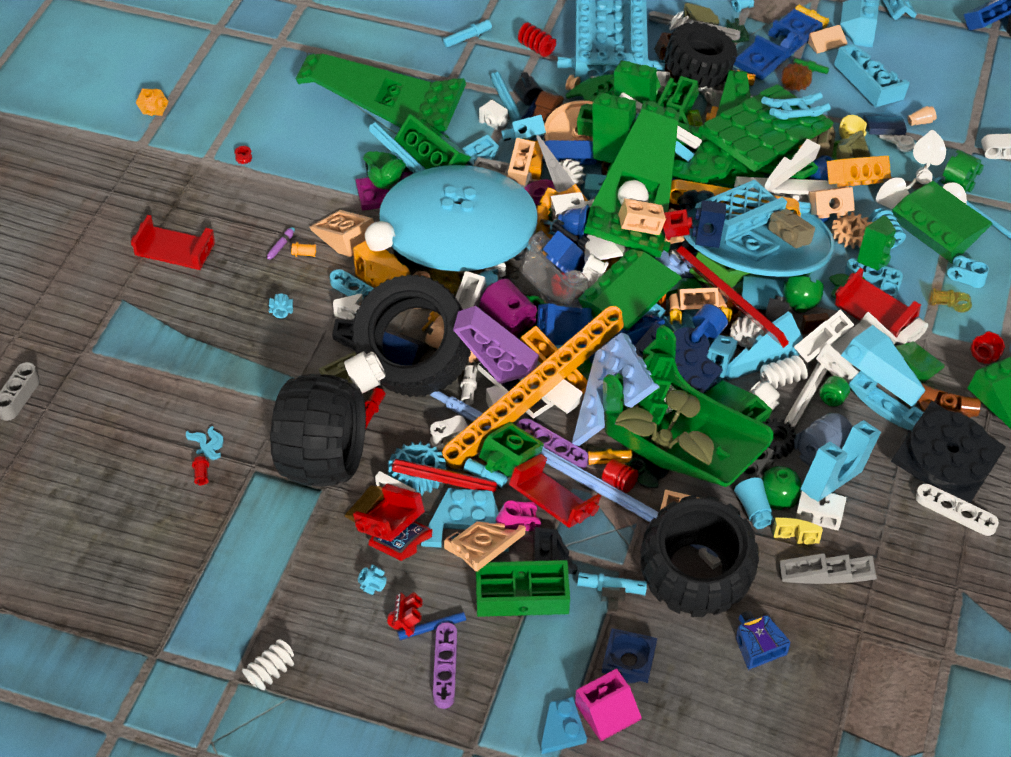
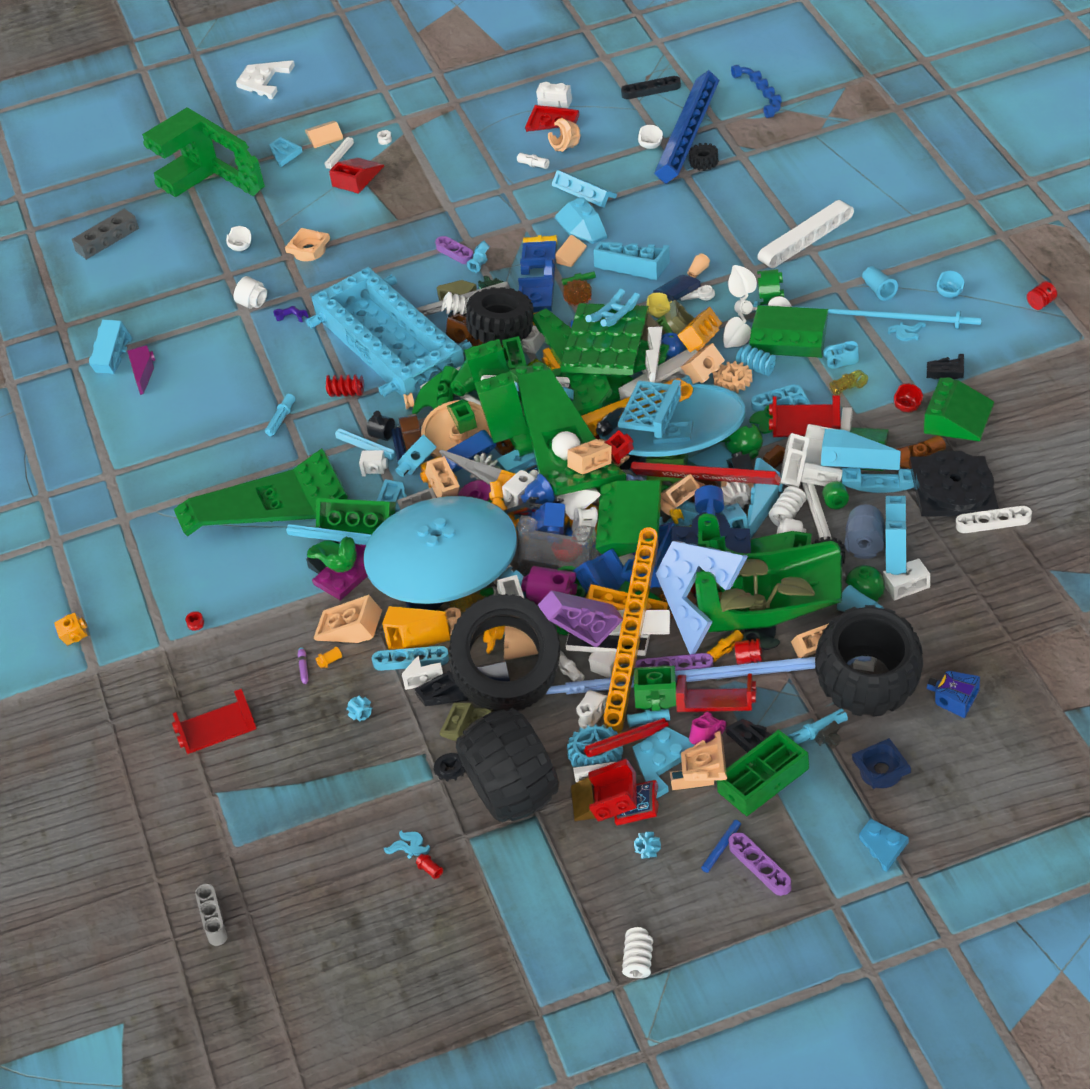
camera: 30 degrees left, 5 degrees down
white piece [344,351,386,394] -> none
white hair [365,221,396,251] -> none
red hips [387,592,423,637] -> none
dark pink slope [575,669,642,741] -> none
dark blue brick [692,200,726,248] -> none
dark tan brick [768,208,815,249] -> none
light yellow slope [772,518,823,545] -> none
light grey slope [780,553,877,584] -> none
green slope [857,215,896,271] -> none

